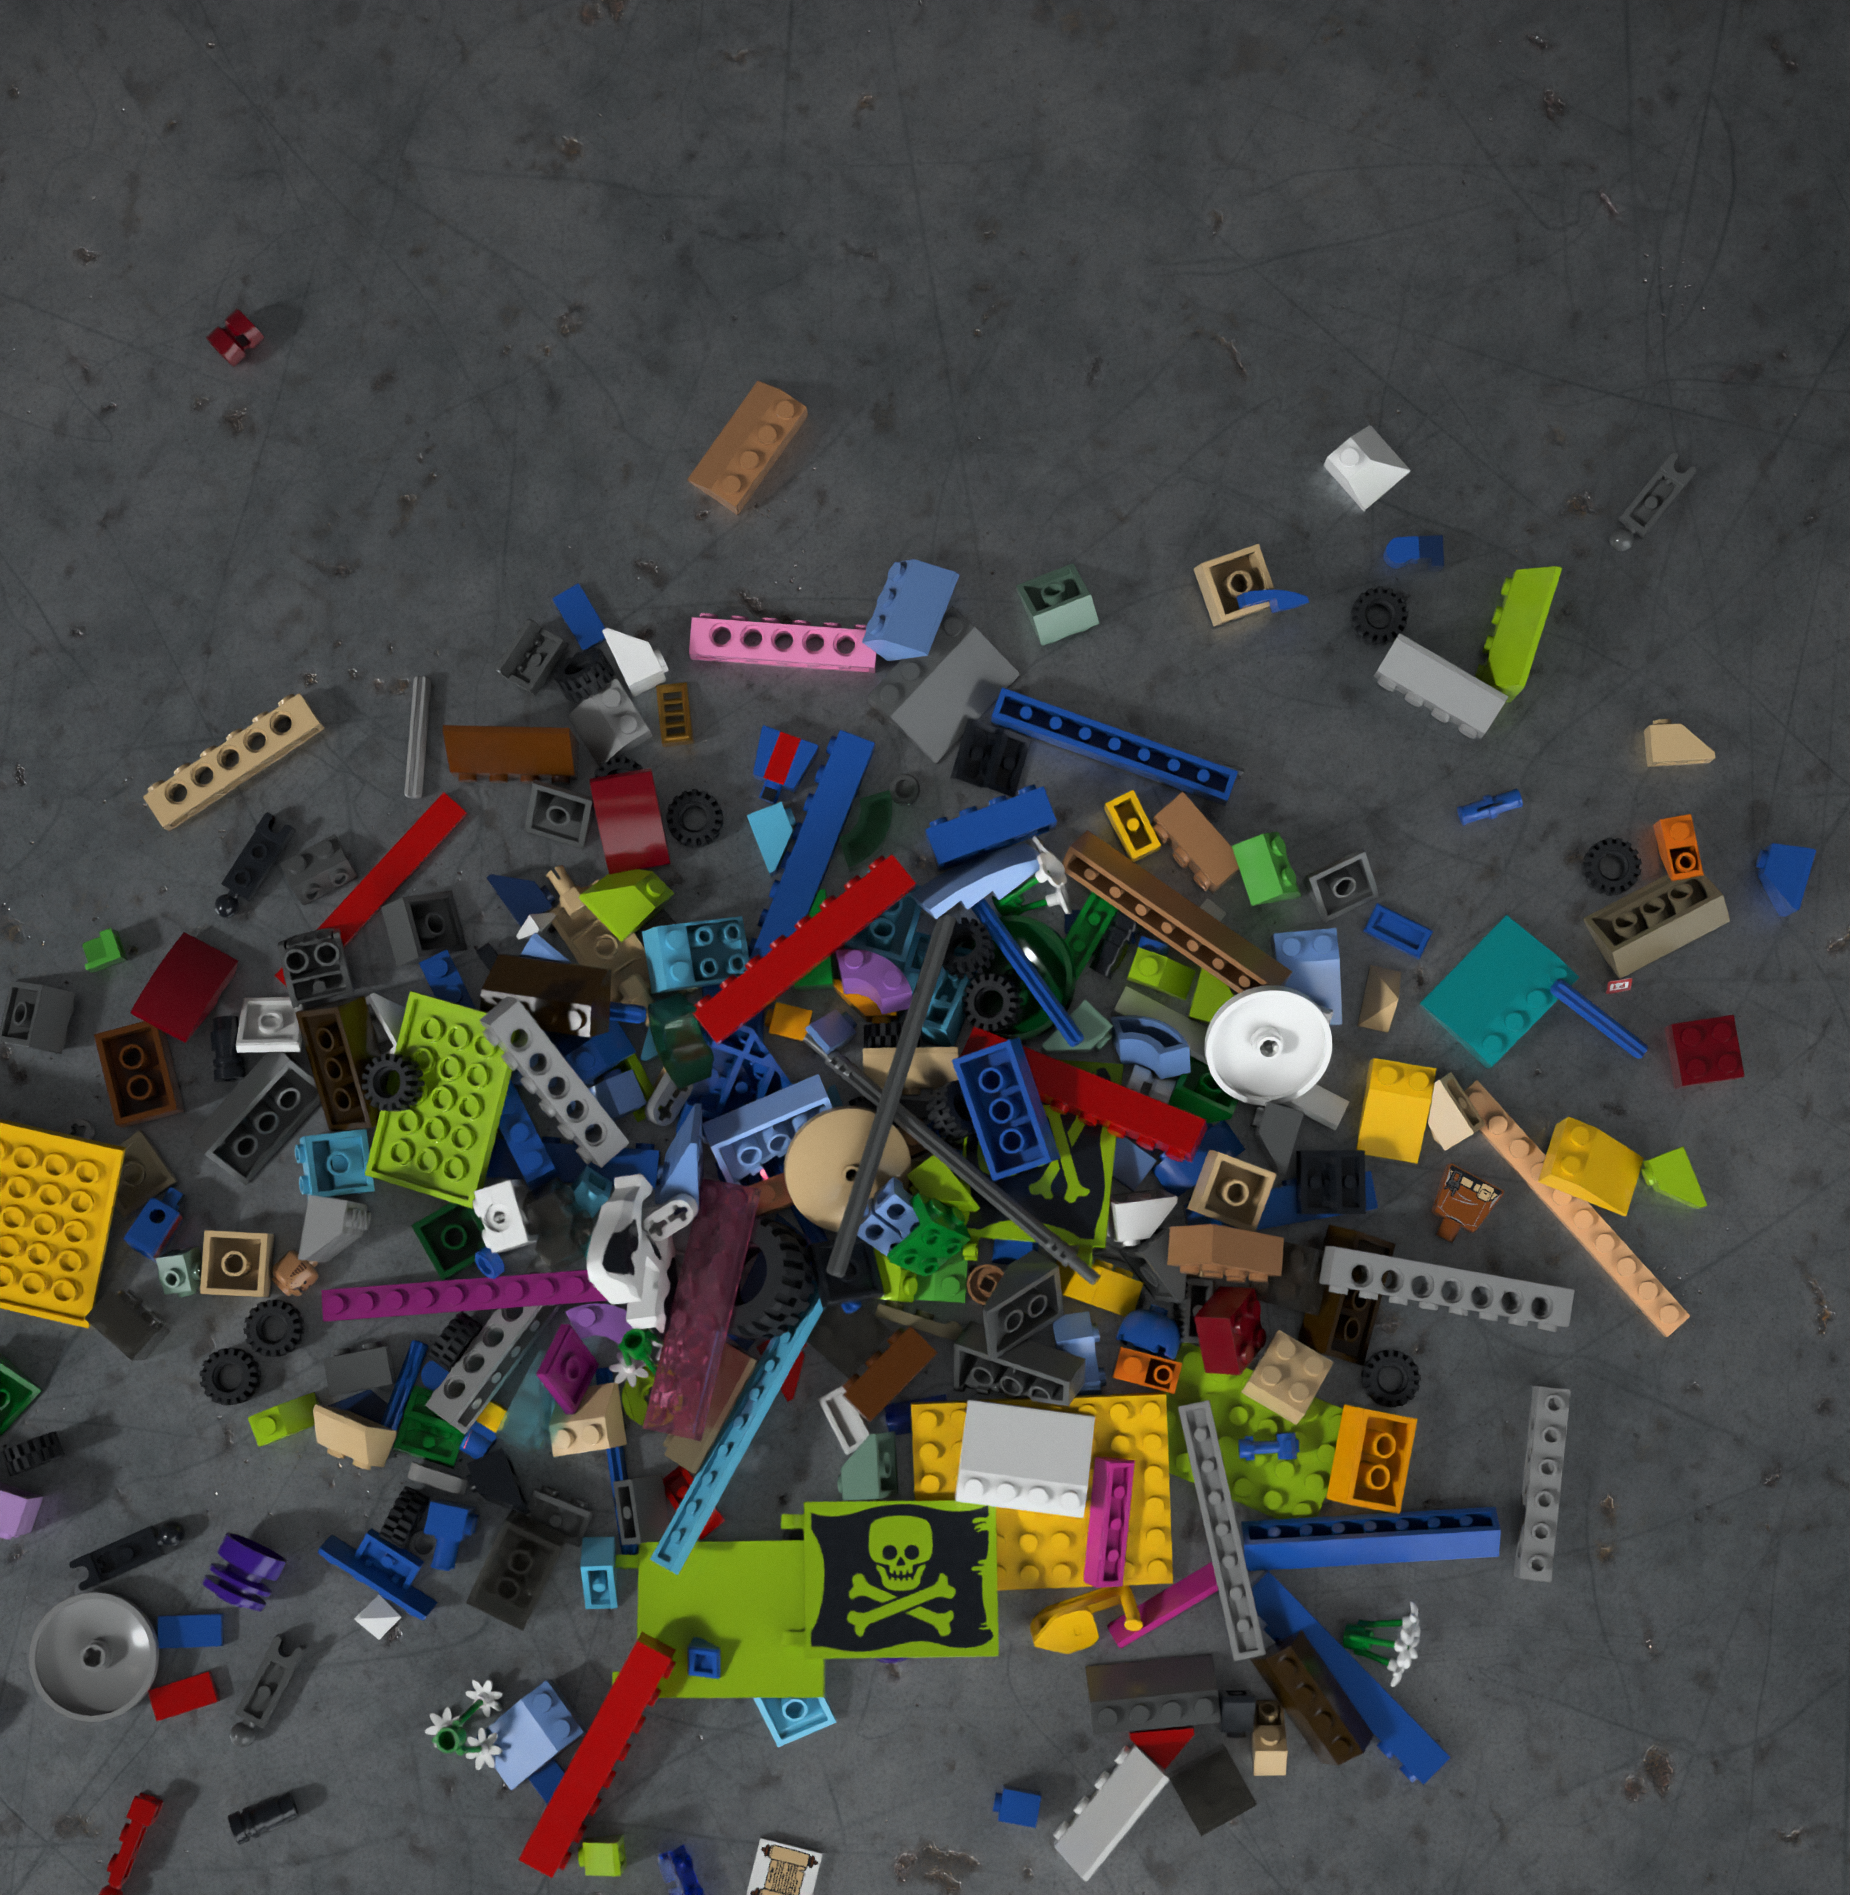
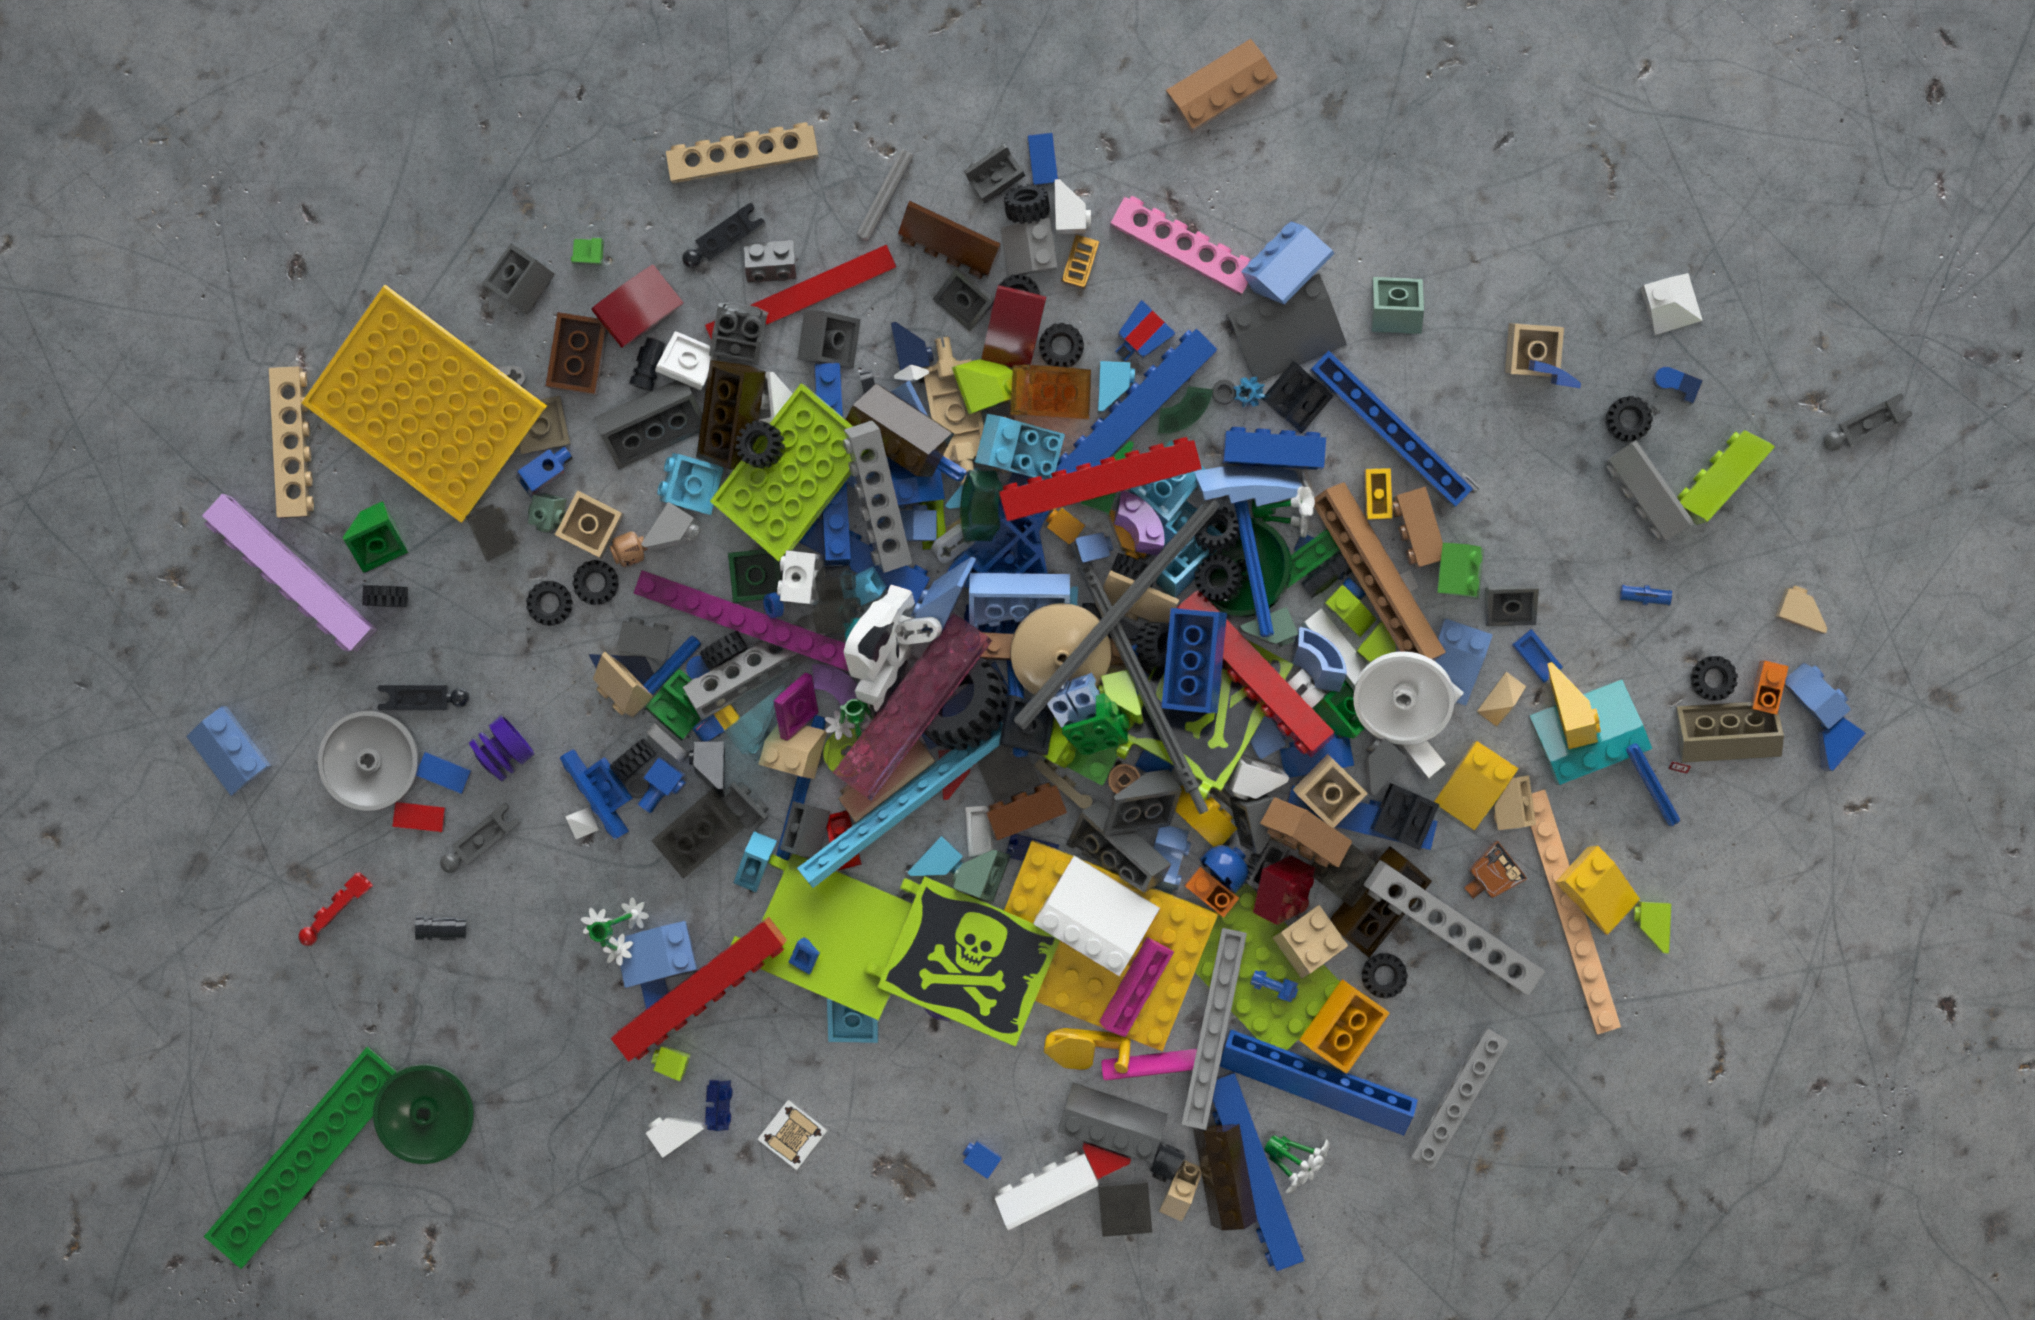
camera: 20 degrees right, 5 degrees up
lime slope [247,1392,319,1447] -> none
dark red brick [1664,1015,1745,1089] -> none
none -> medium azure slope [907,836,963,876]
none -> clear orange brick [1011,365,1091,419]
none -> dark azure gear [1234,377,1266,407]
none -> yellow slope [1547,662,1601,749]
none -> medium blue brick [1784,663,1851,729]

